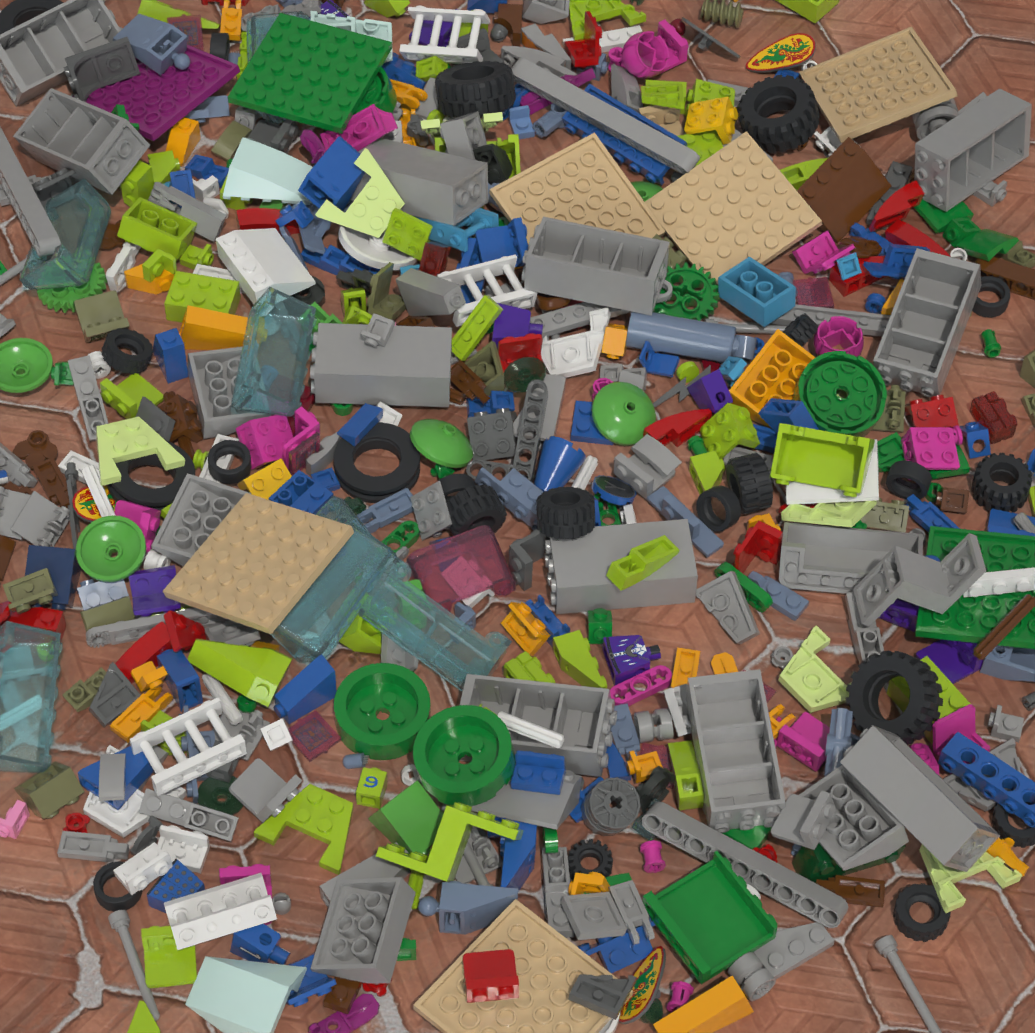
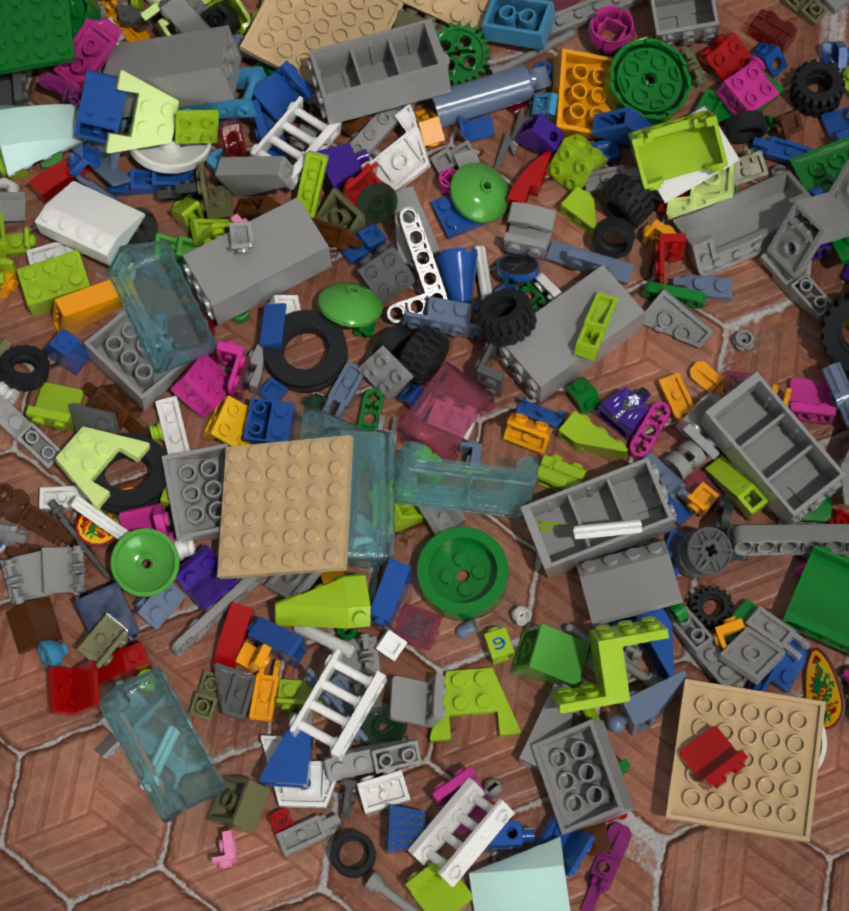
camera: 25 degrees left, 15 degrees up
olive slope [80,596,135,632] -> none
light grey slope [99,753,126,801] -> none
white bracket [113,842,173,895] -> none
red wing [164,610,206,652] -> none
black tyre [208,440,252,484] -> none
green brick [413,705,515,806] -> none
blue bracket [511,750,566,795] -> none
dark grey wing [568,974,637,1020] -> none
dark pink bush [640,840,666,873] -> none
lime tile [676,361,699,383] -> none
green pin [687,435,708,456] -> none
yellowish green wing [778,626,852,713] -> none
black tyre [782,313,818,347] -> none

